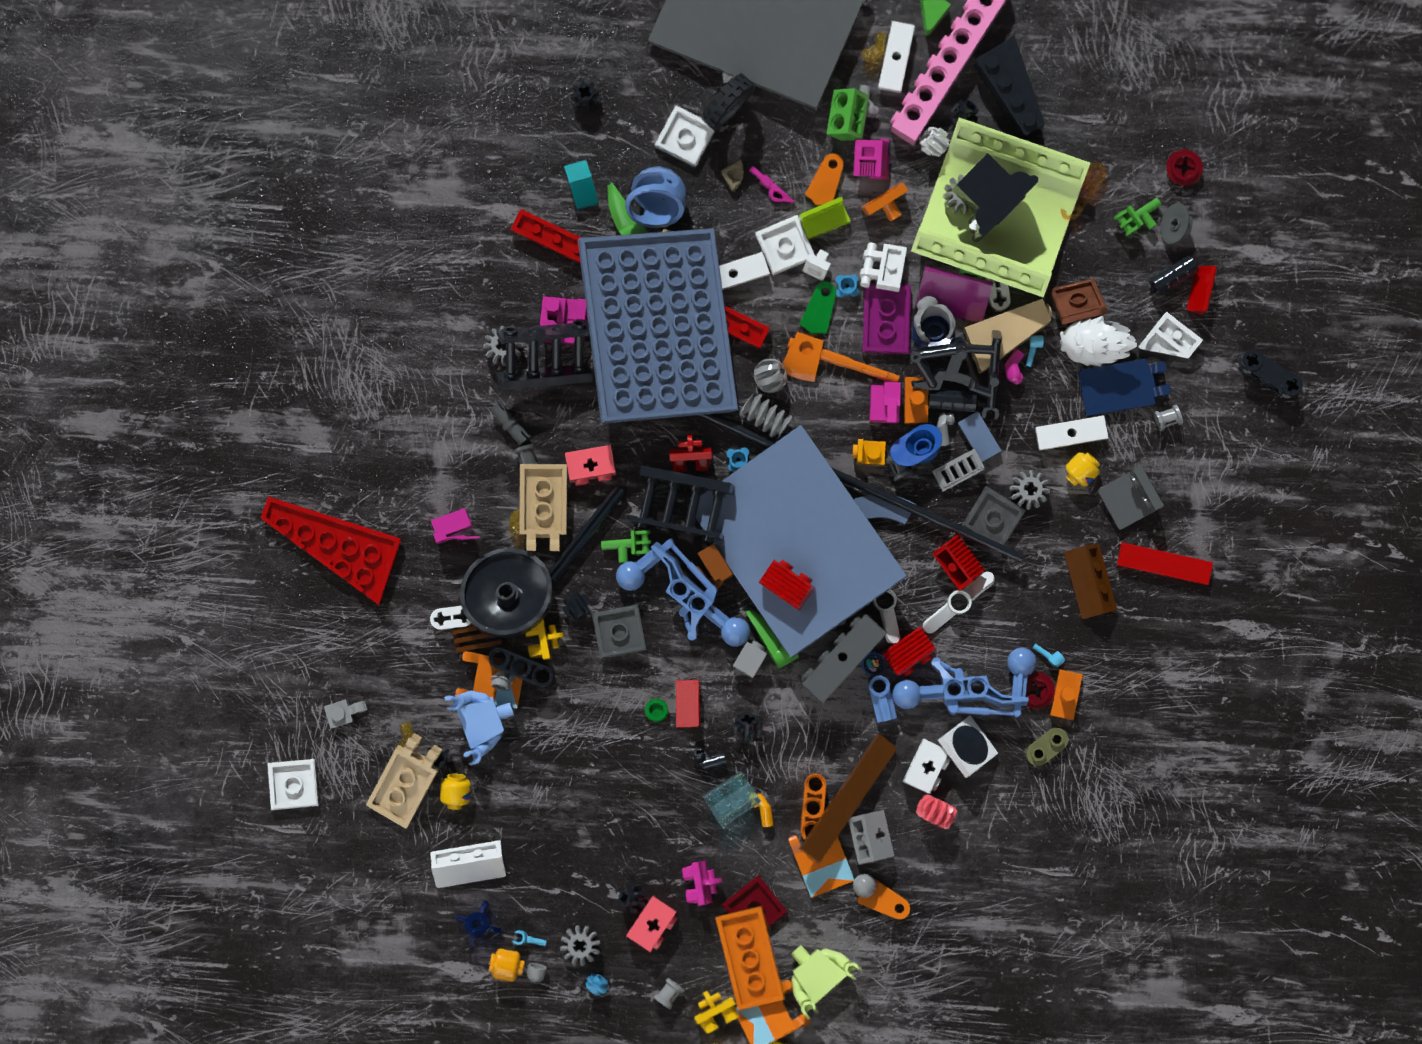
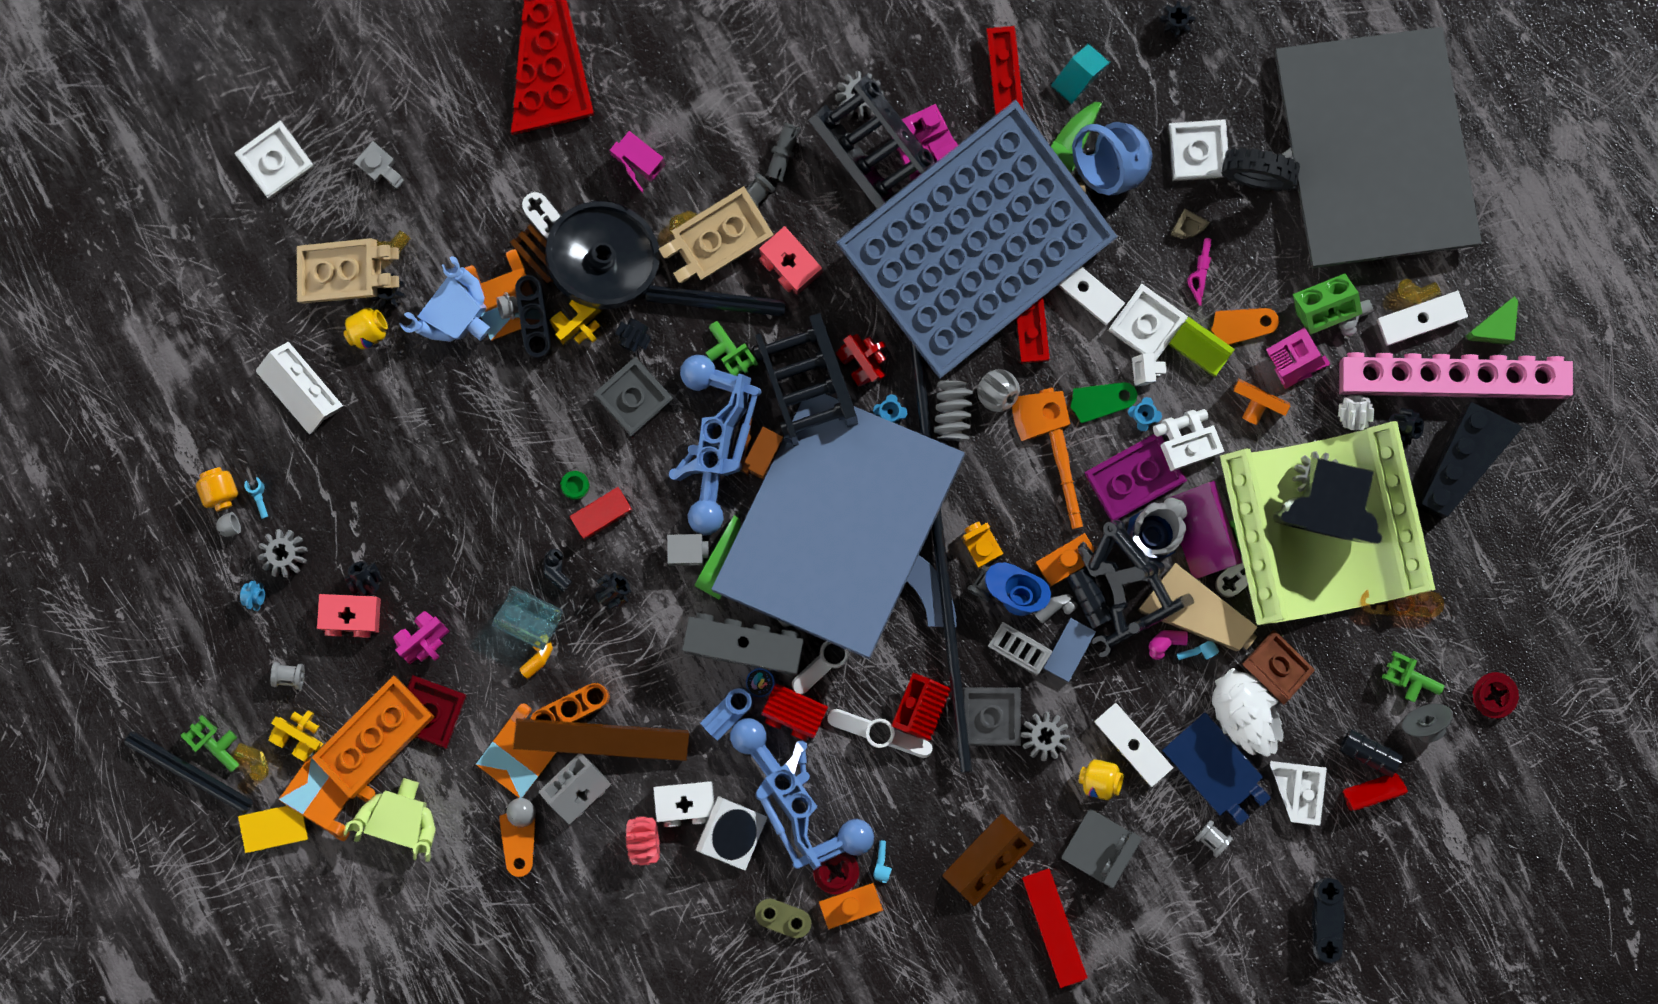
camera: 60 degrees right, 0 degrees up
clear blue brick [455,900,502,947] -> none
red brick [758,559,815,611] -> none
dark pink piece [869,382,901,424] -> none

